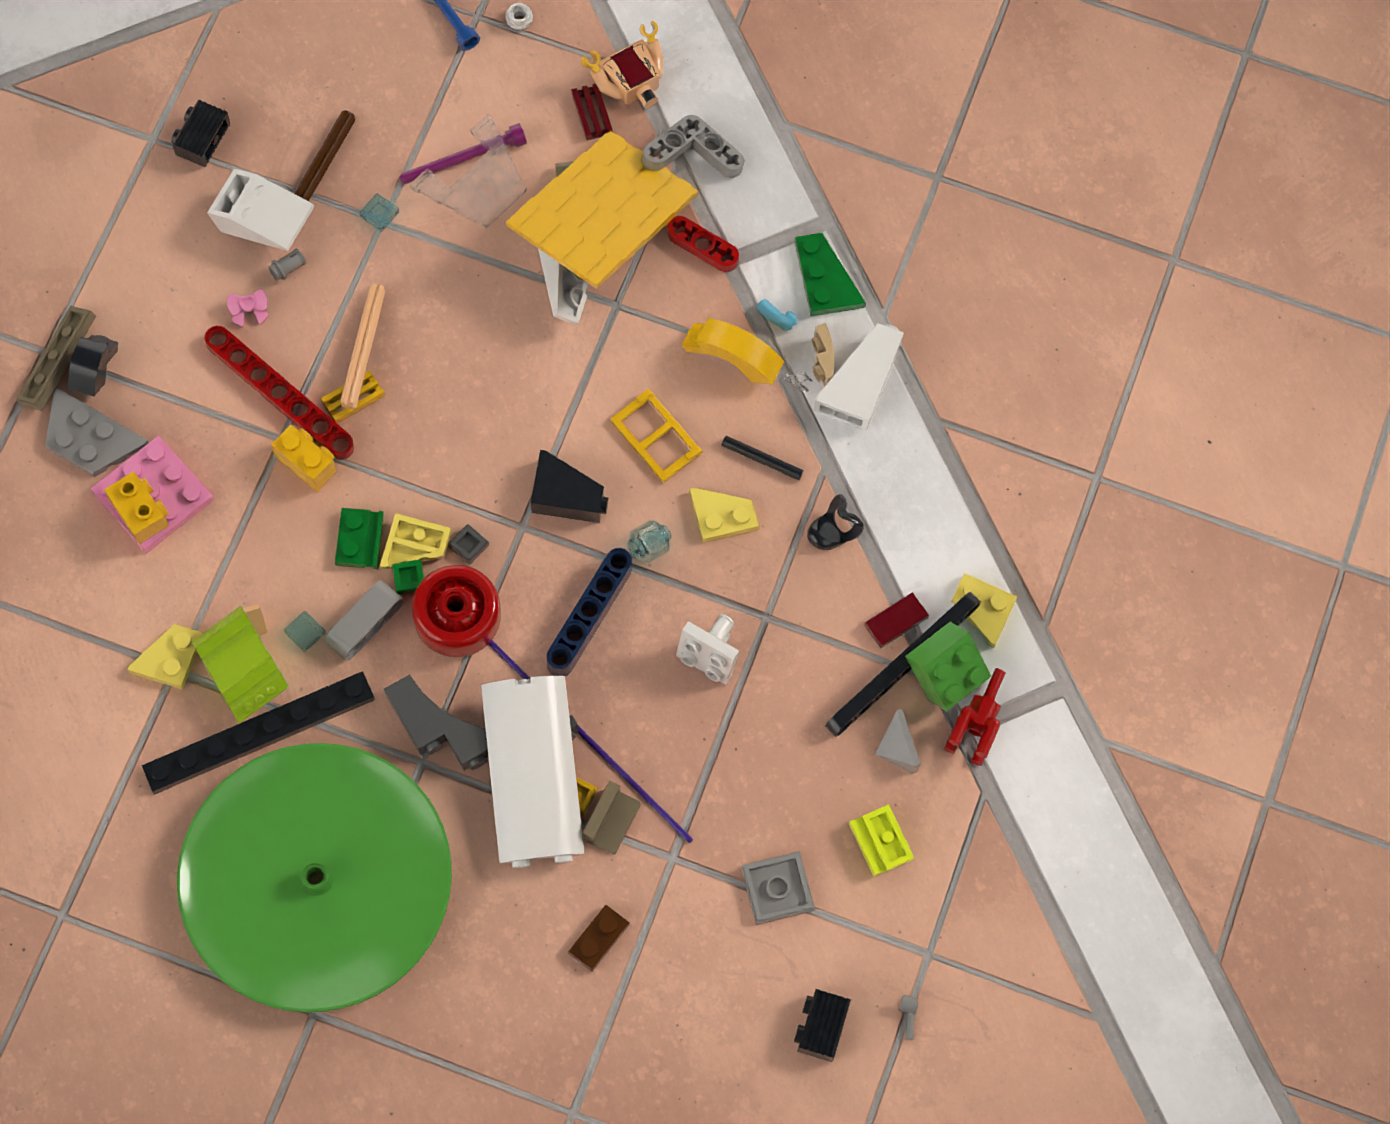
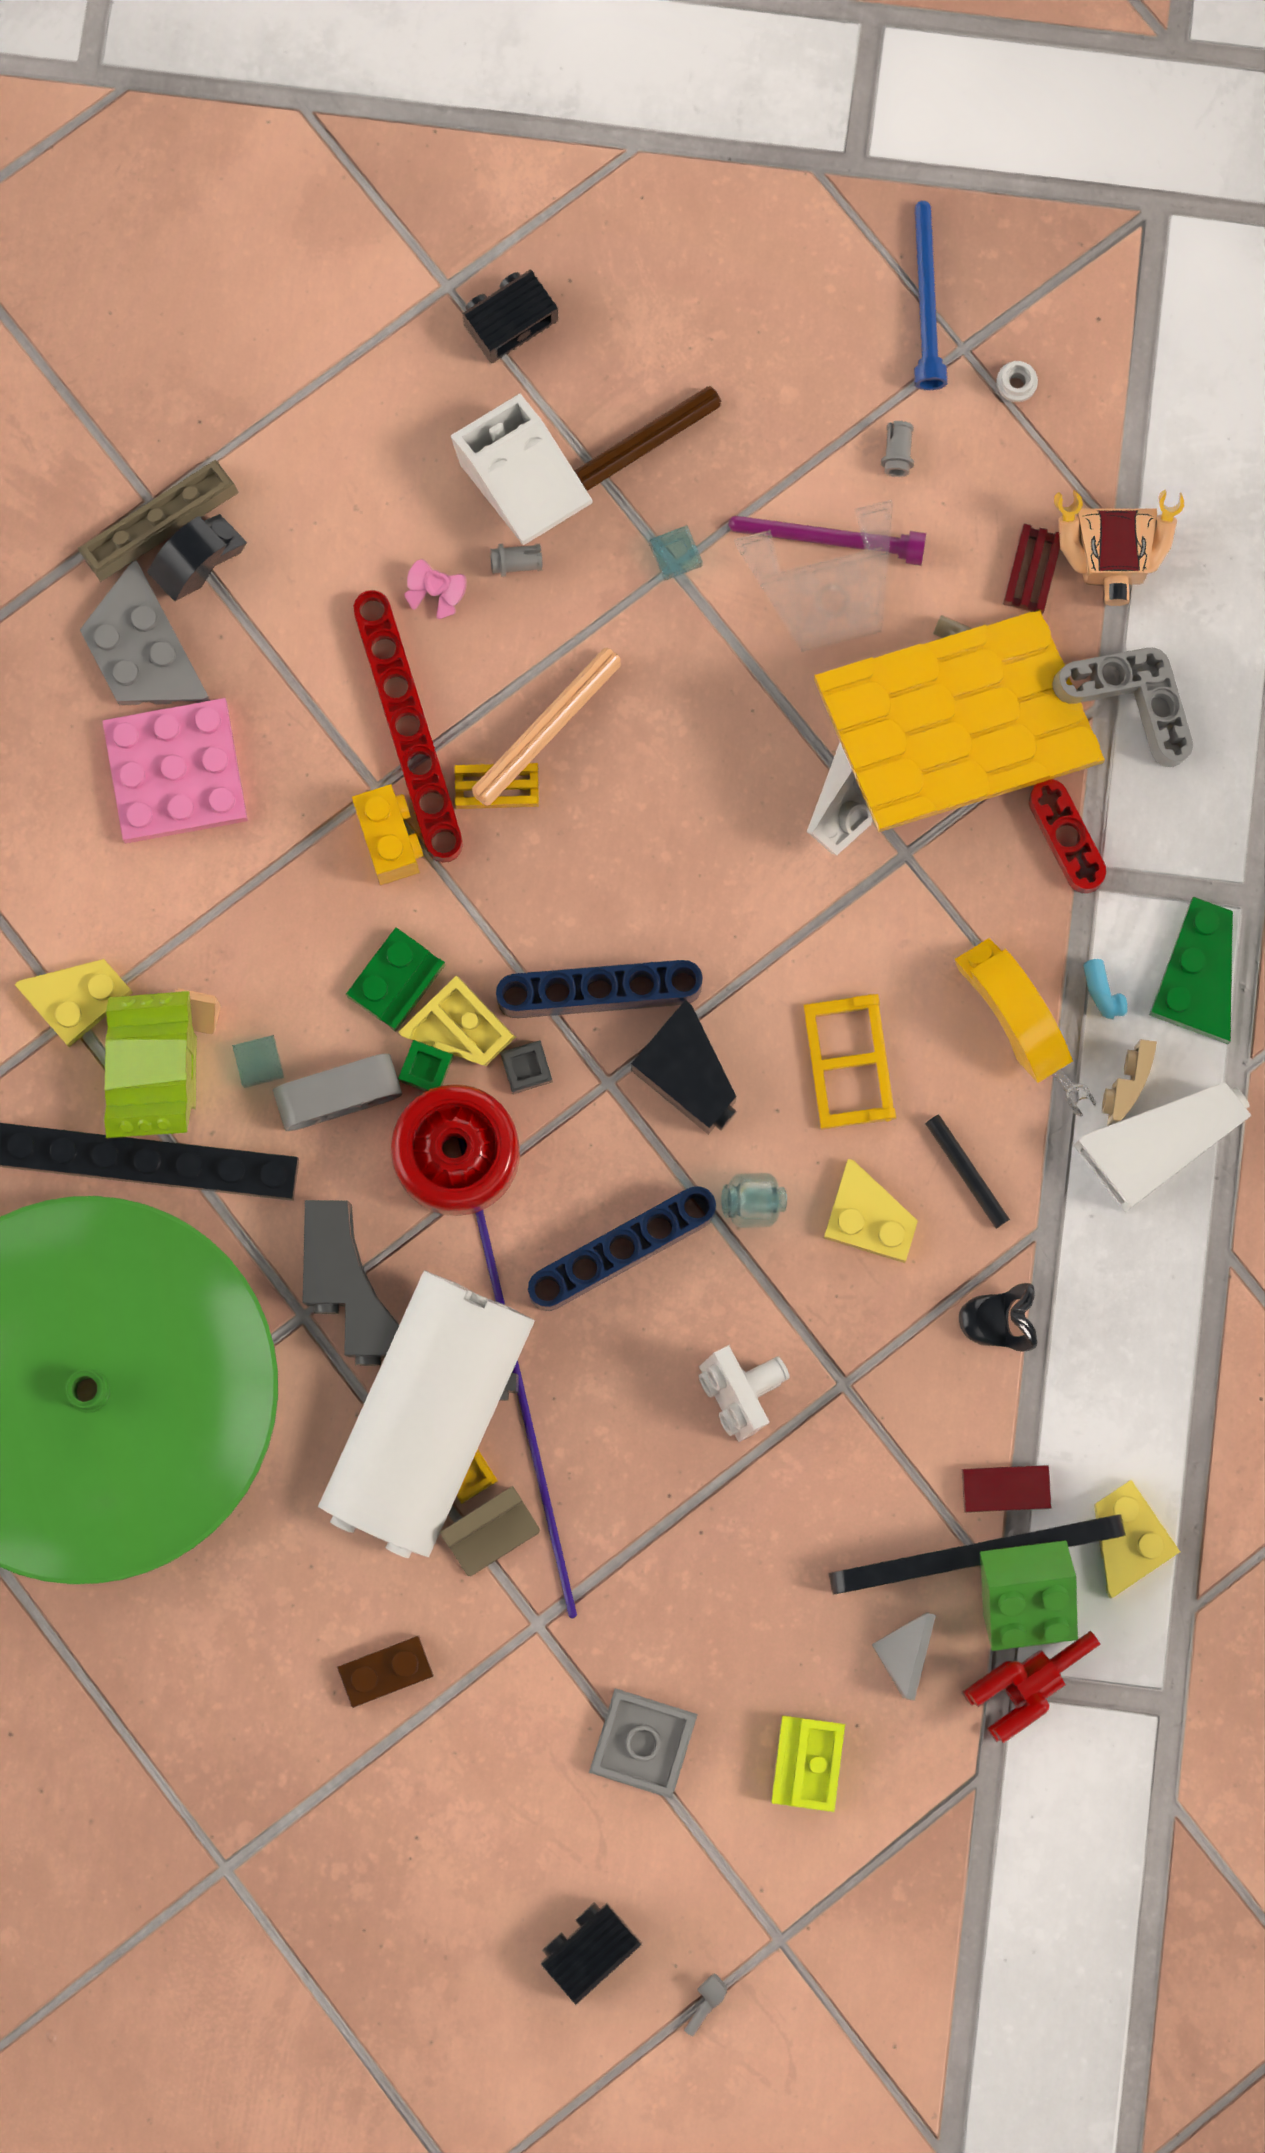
camera: 35 degrees right, 10 degrees up
yellow brick [104,471,169,545] -> none
none -> dark blue beam [496,960,703,1019]
none -> light grey pin [881,421,914,477]

